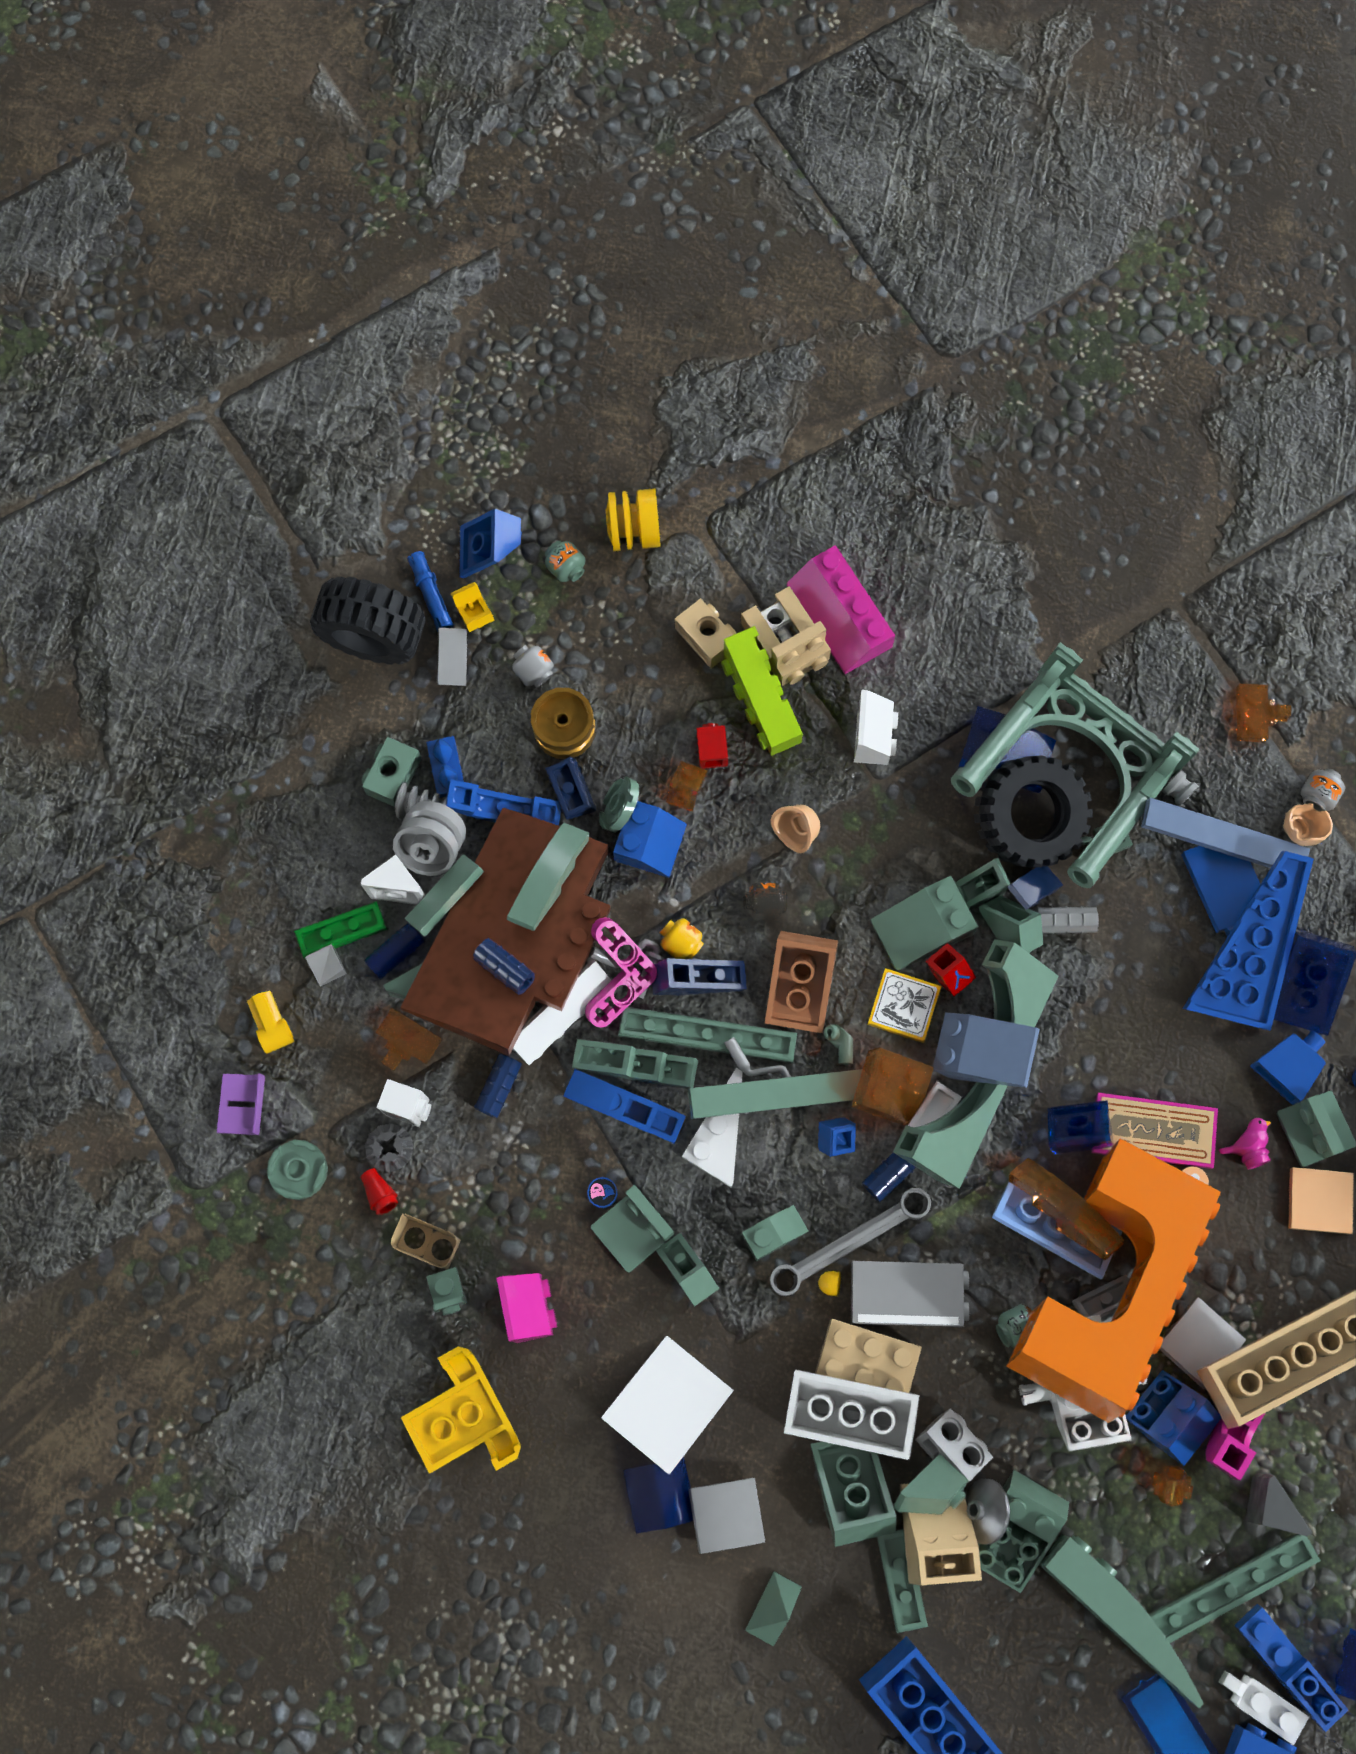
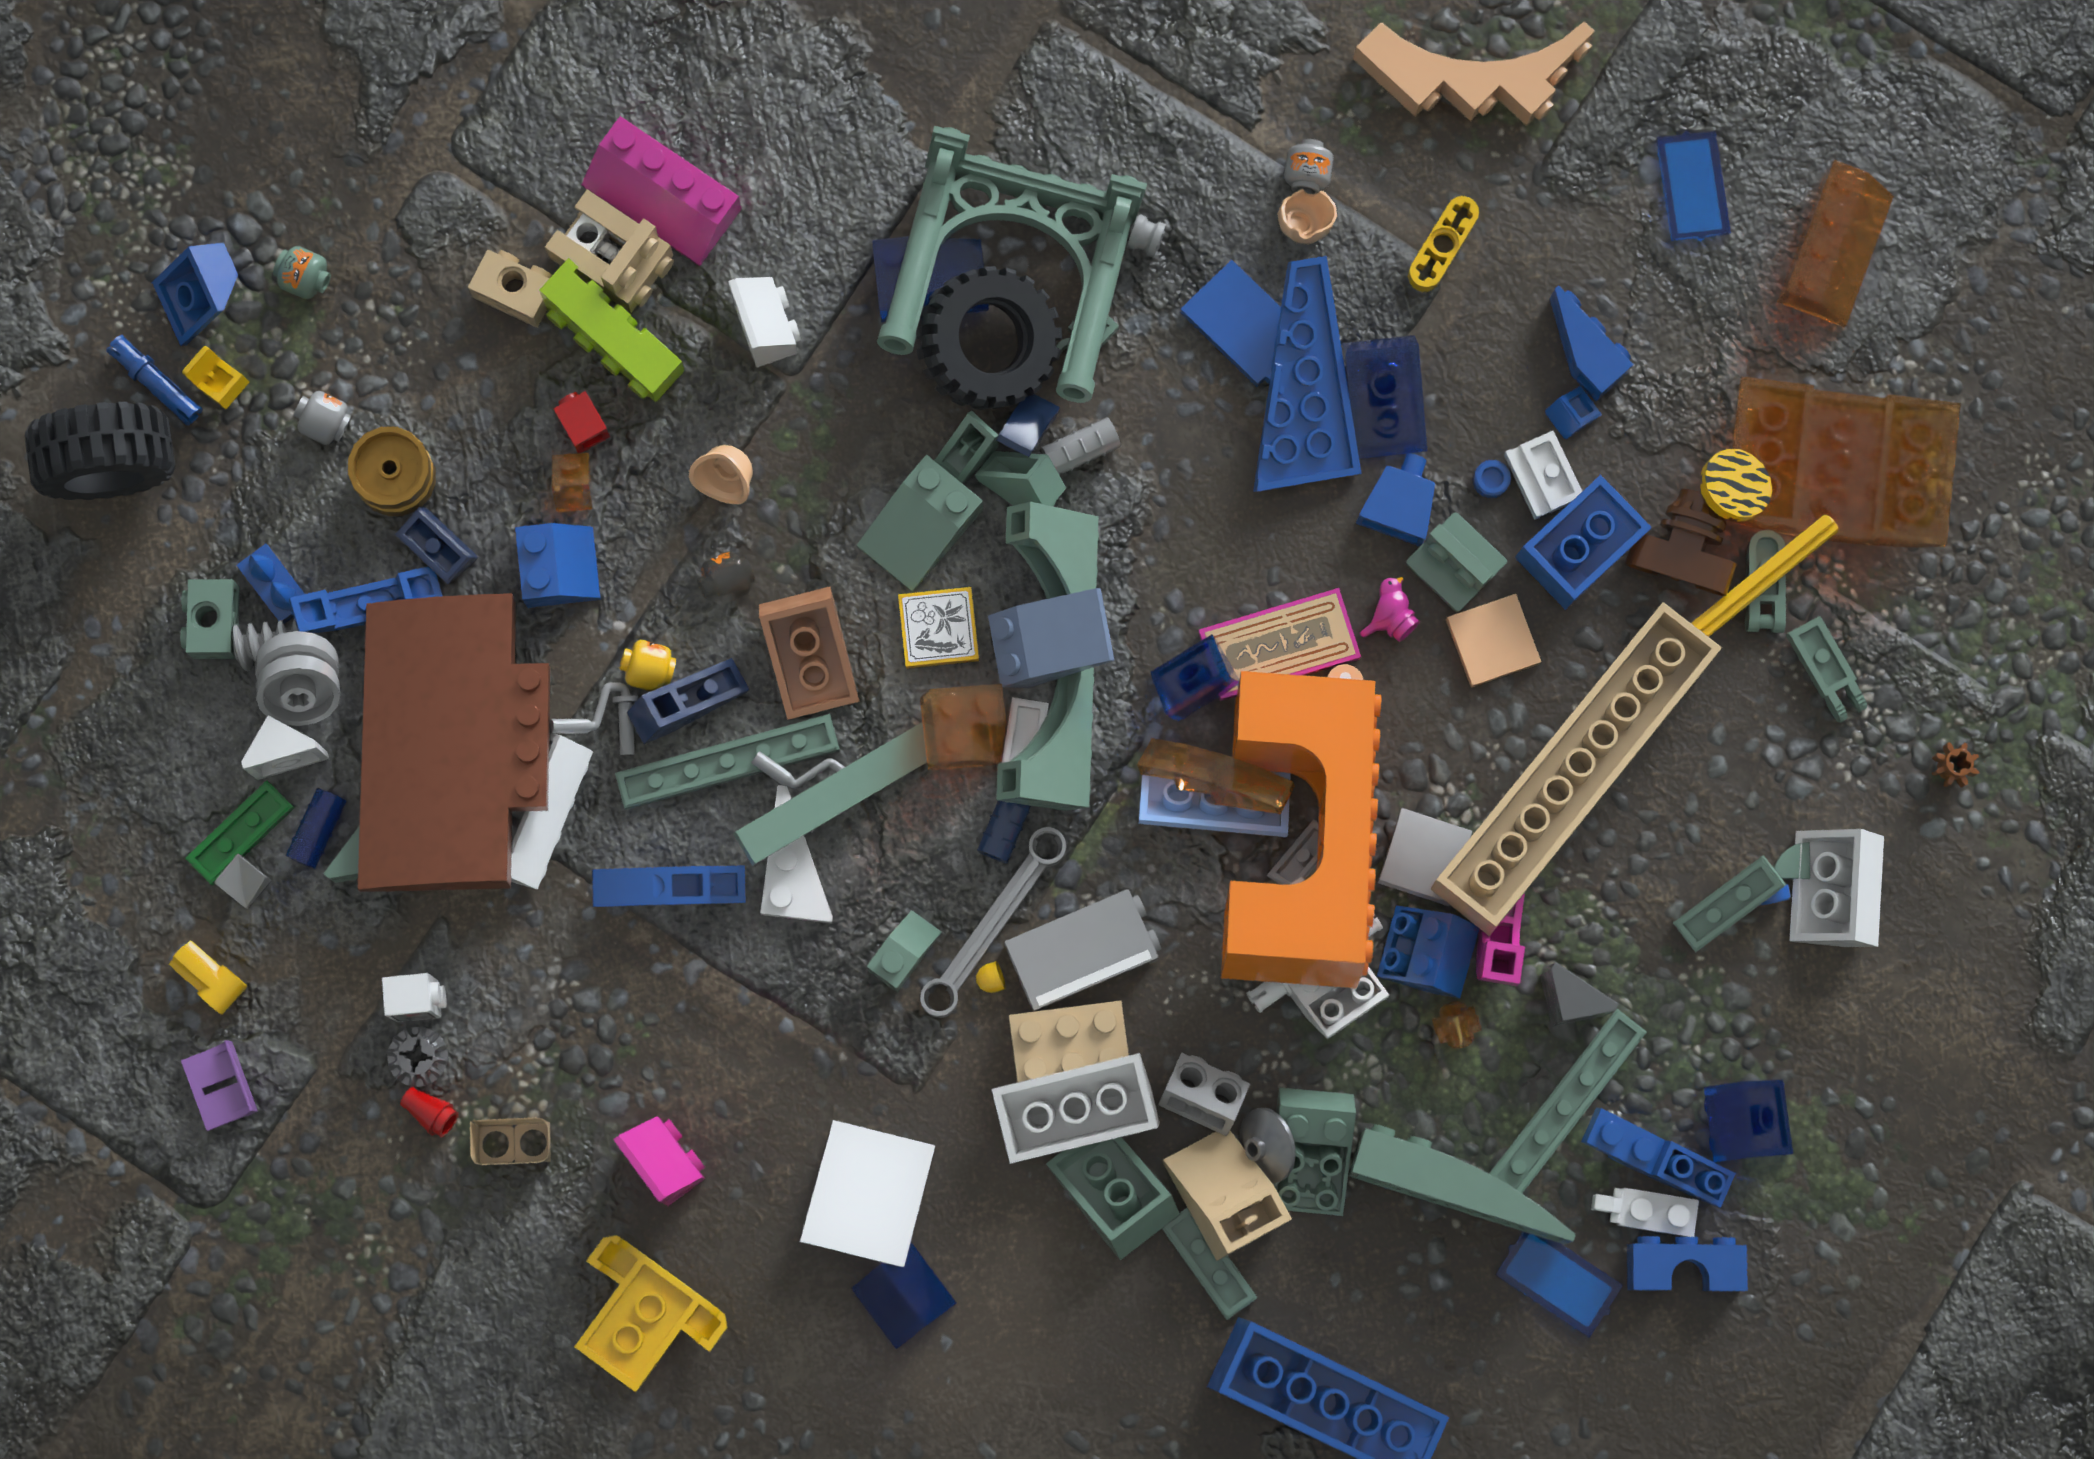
camera: 35 degrees left, 5 degrees up
sand green tile [267,1140,328,1200] -> none
clear orange hinge [375,1008,442,1071] -> none
sand green tile [404,854,484,937] -> none
sand green bracket [426,1267,467,1316] -> none
light grey slope [437,628,467,686] -> none
dark blue axle [473,938,535,995] -> none
dark blue axle [474,1053,522,1119] -> none
sand green slope [507,822,589,931] -> none
sand green slope [572,1039,698,1089] -> none
dark pink beam [585,917,657,1028] -> none
tile [587,1177,618,1208] -> none
sand green bracket [591,1185,675,1273] -> none
sand green tile [599,777,639,833] -> none
yellow wheel [605,488,661,551] -> none
sand green slope [656,1233,719,1307] -> none
light grey slope [689,1478,765,1554] -> none
sand green slope [745,1571,802,1646] -> none
blue slope [818,1117,856,1157] -> none
sand green arm [823,1024,853,1065] -> none
sand green slope [894,1454,969,1515] -> none
red brick [925,943,976,997] -> none
sand green head [996,1304,1034,1349] -> none
sand blue tile [1141,798,1310,868] -> none
clear orange hinge [1236,684,1291,742] -> none

